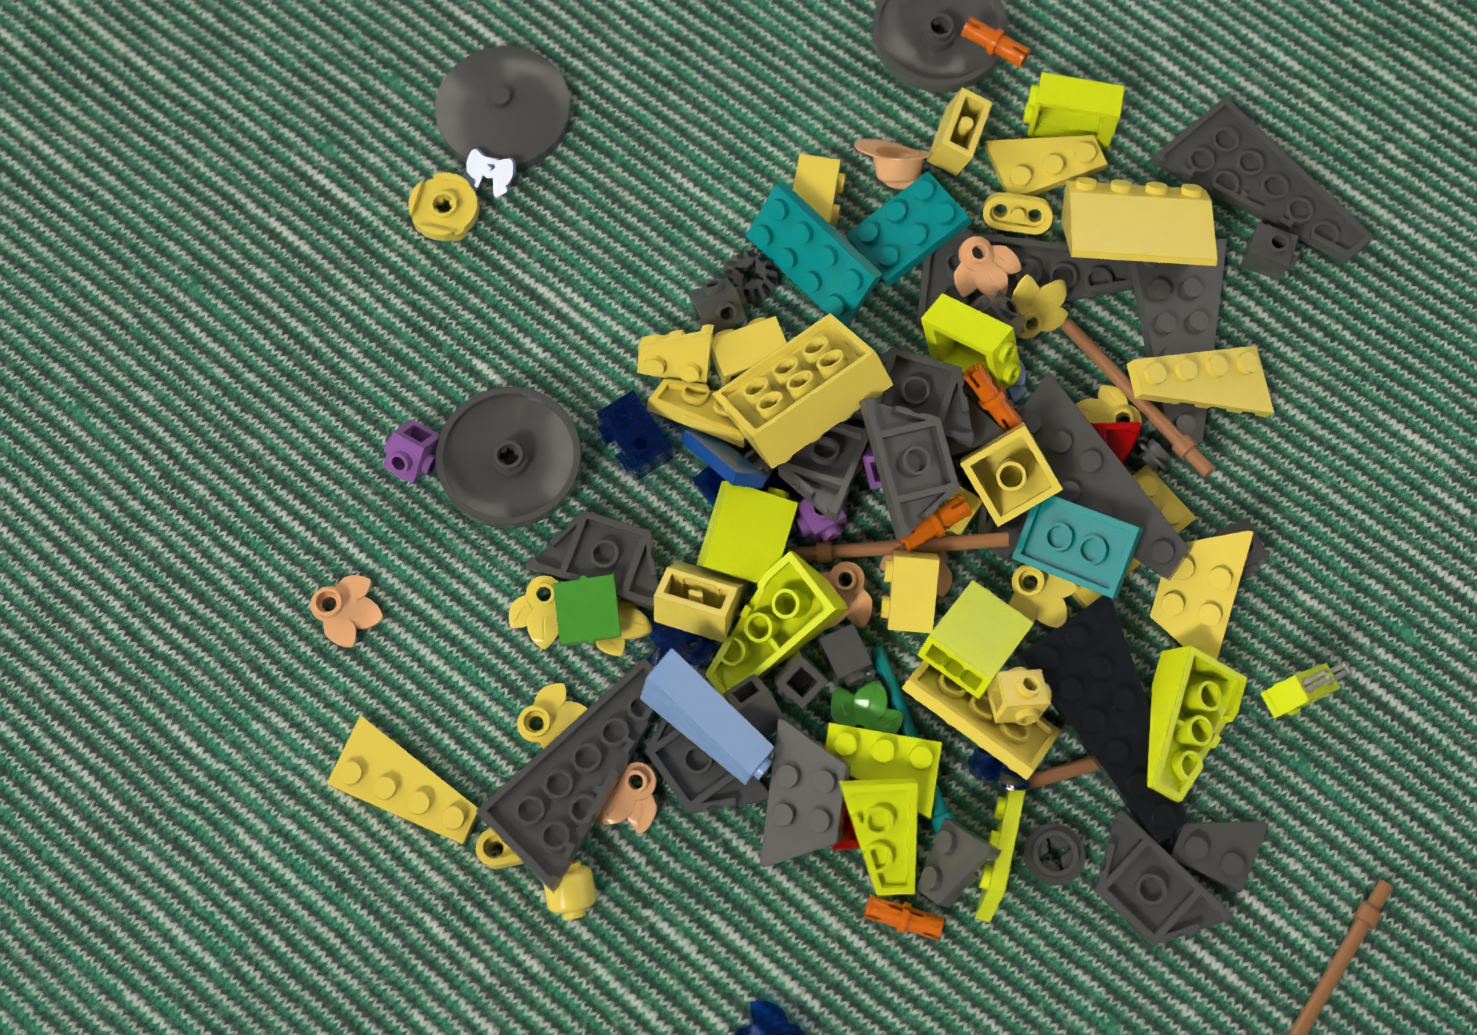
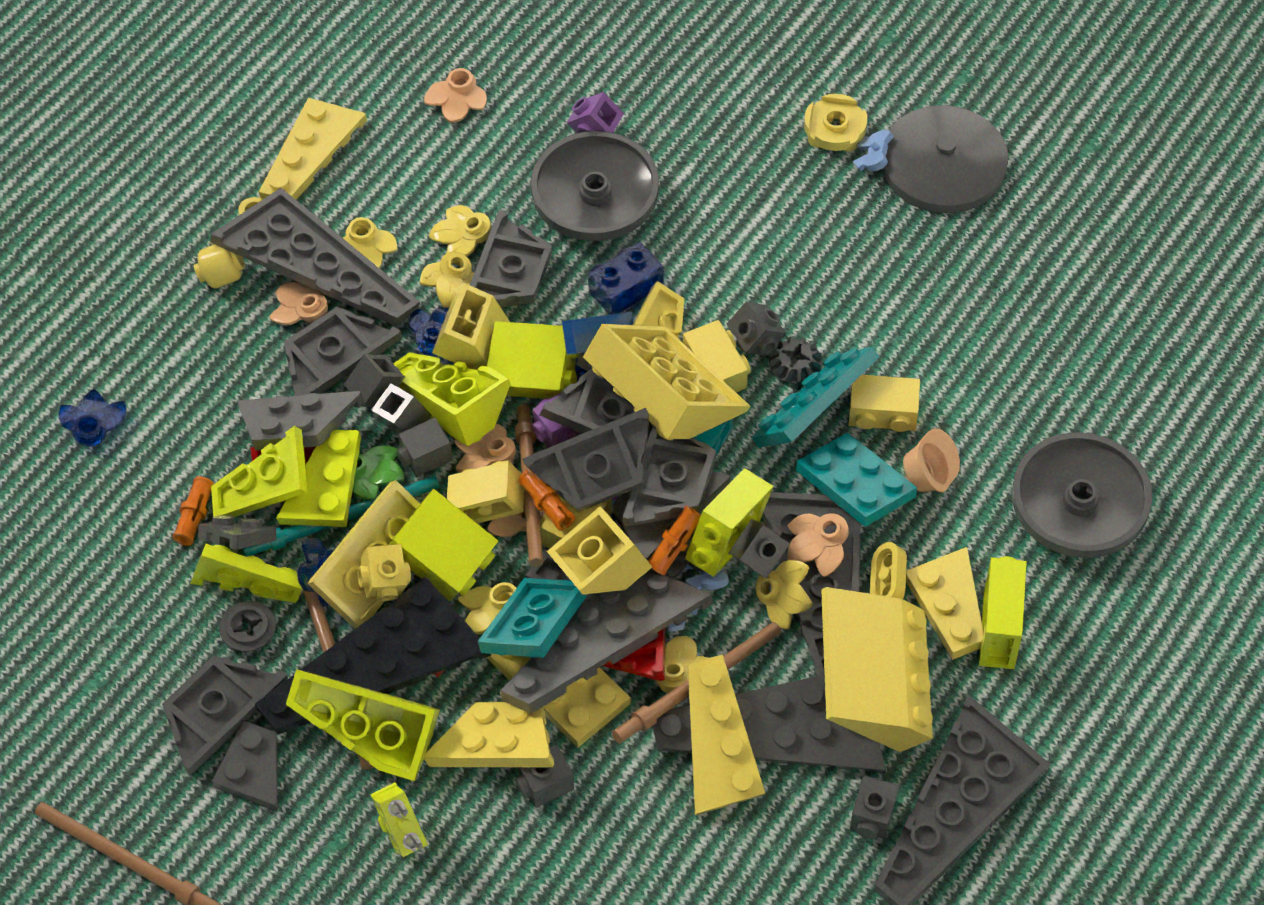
camera: 85 degrees right, 15 degrees down
bright green piece [553,574,622,647] -> none
light yellow wing [637,324,714,384] -> none
light blue slope [640,648,774,785] -> none
light yellow brick [926,87,993,176] -> none
orange pin [961,16,1031,69] -> none
dark grey plate [1138,438,1172,471] -> none

